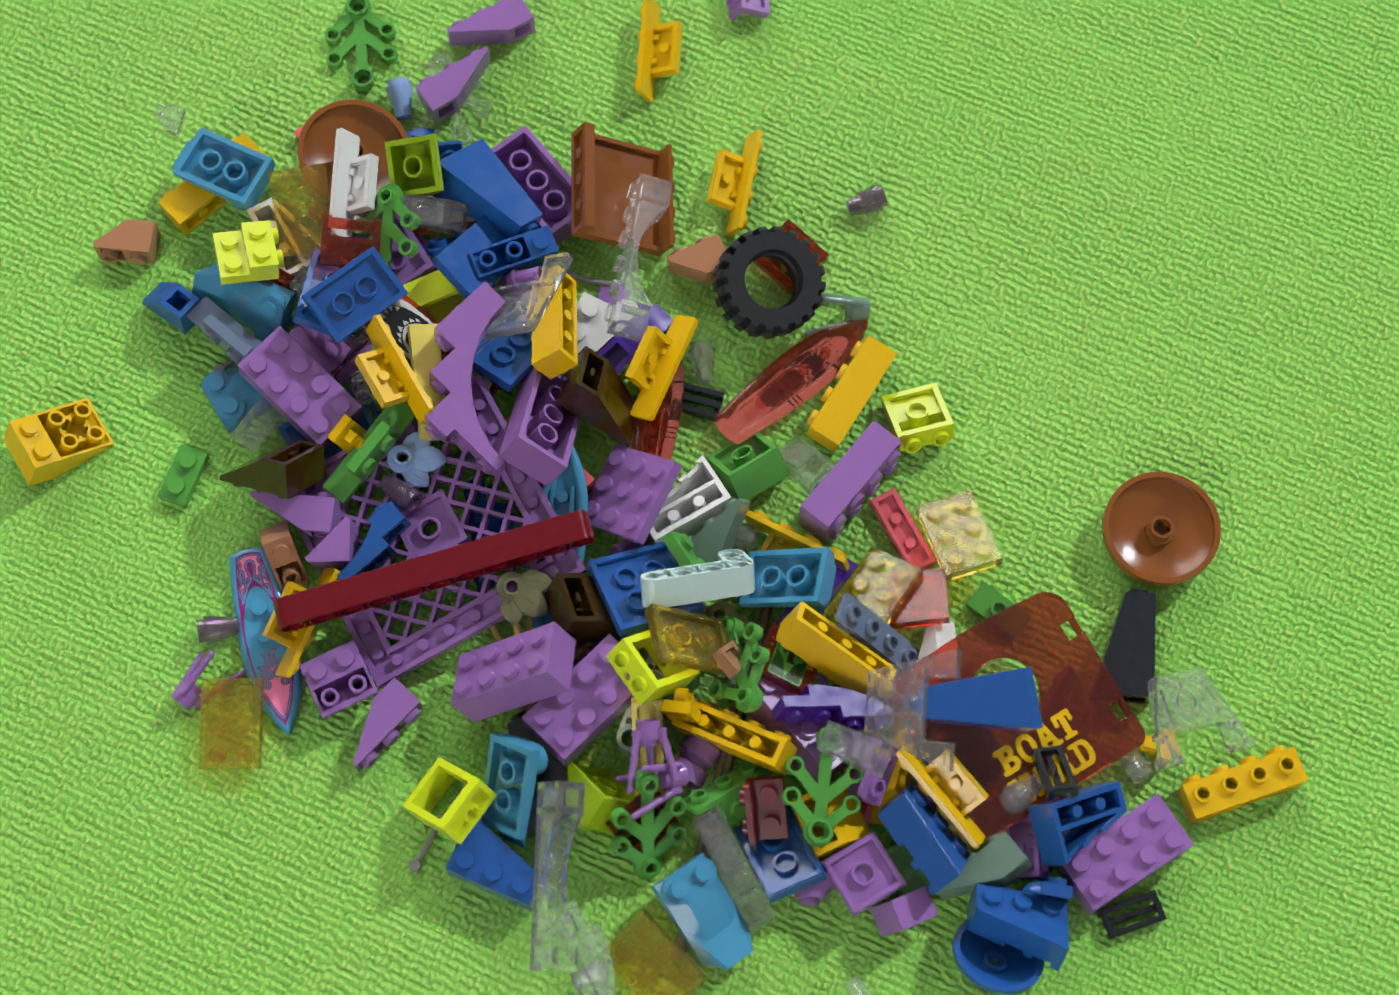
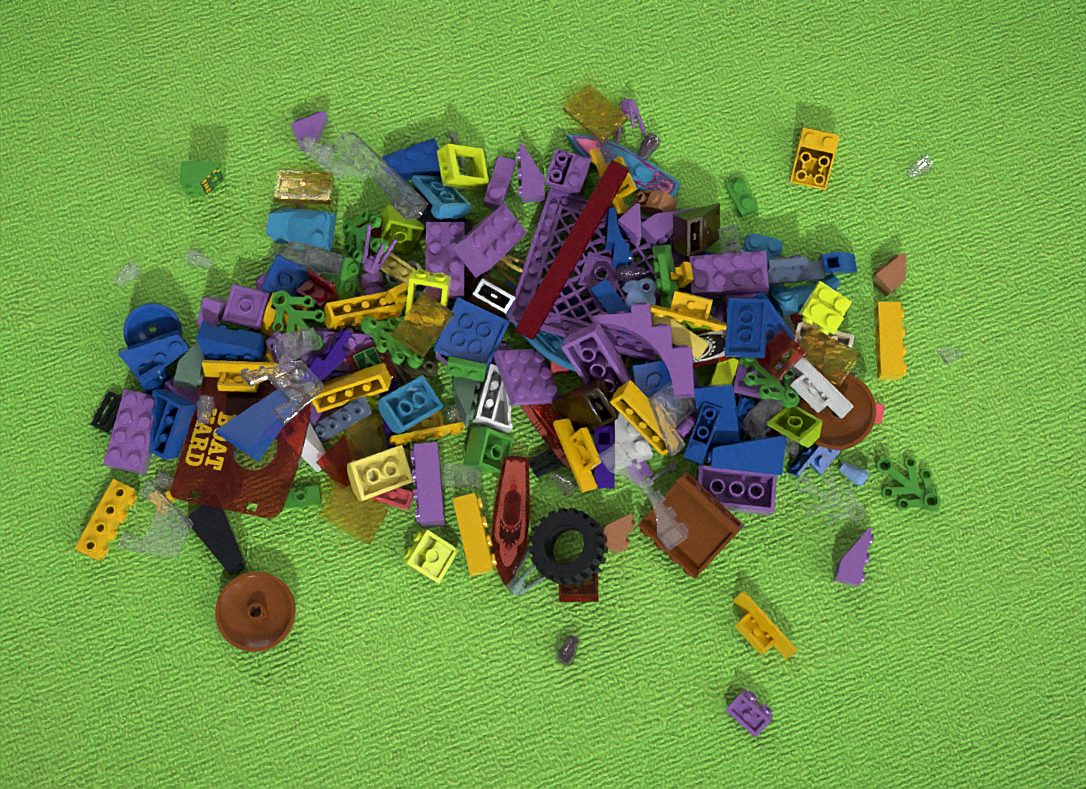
camera: 130 degrees right, 5 degrees up
dark azure slope [172,127,275,210] -> none
medium lavender slope [416,46,491,124] -> none
olive plate [496,570,552,625] -> none
medium lavender plant [627,719,680,794] -> none
light aqua beam [640,549,755,609] -> none
yellow bracket [706,129,763,237] -> none
medium nougat tile [711,640,741,679] -> none
black tile [1031,745,1079,800] -> none
none -> light yellow slope [347,445,413,501]
none -> medium lavender slope [484,156,516,209]
none -> blue tile [590,279,631,335]

